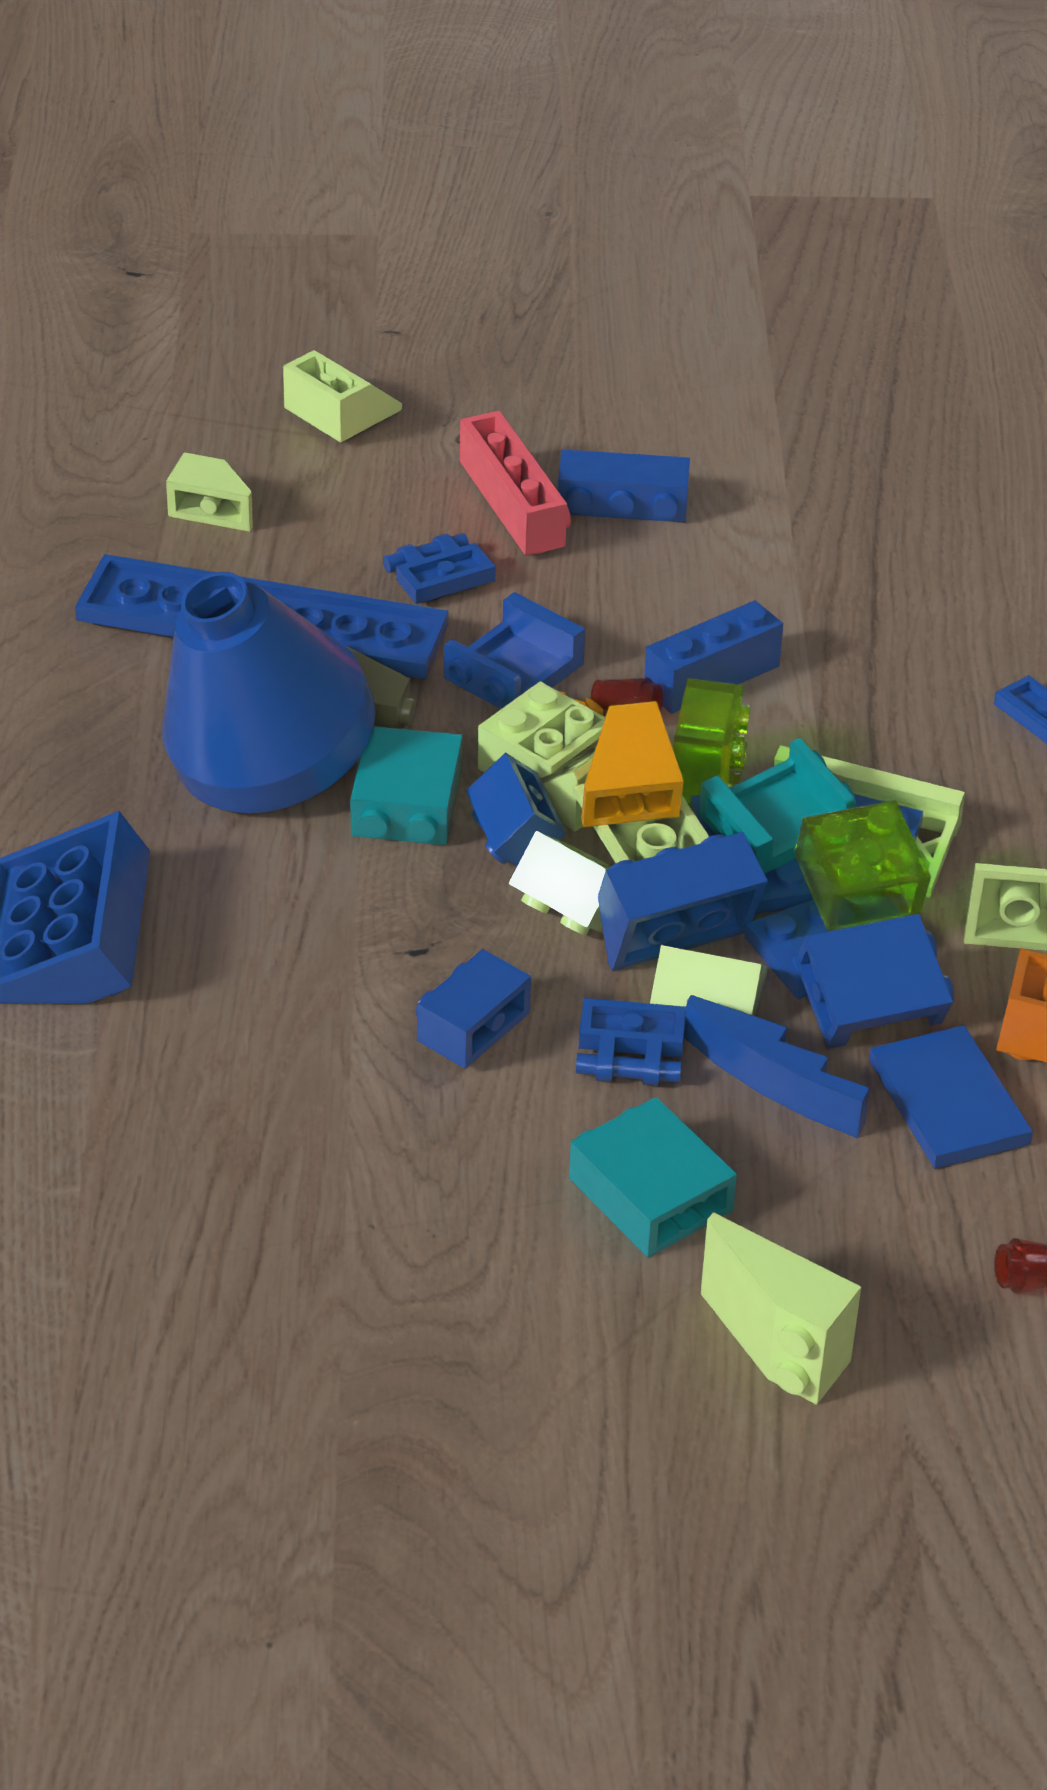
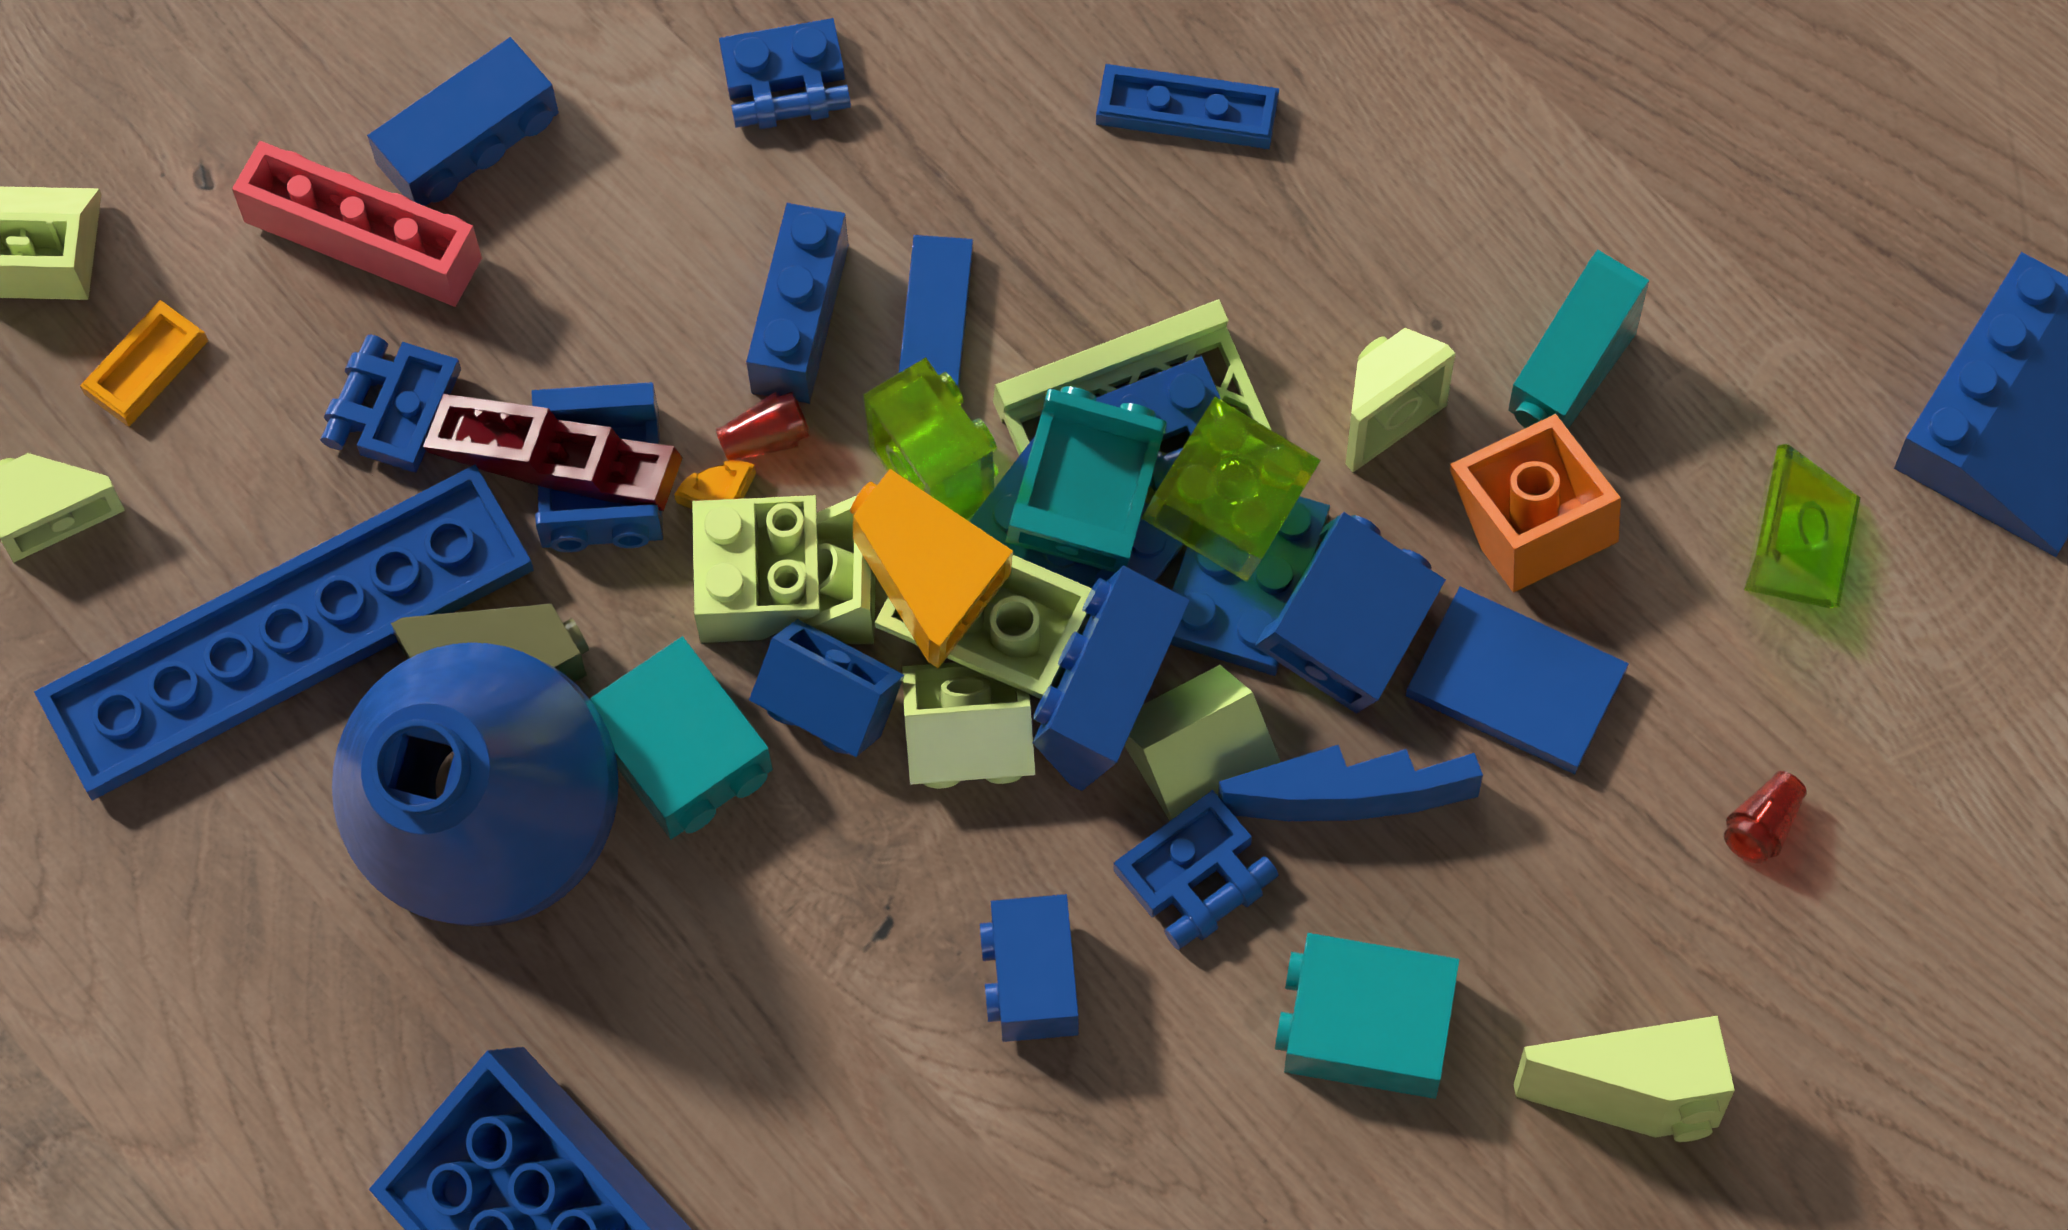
camera: 40 degrees left, 25 degrees up
none -> light orange tile [80,300,208,427]
none -> dark red slope [423,394,683,511]
none -> blue plate [719,18,851,130]
none -> blue tile [896,235,973,409]

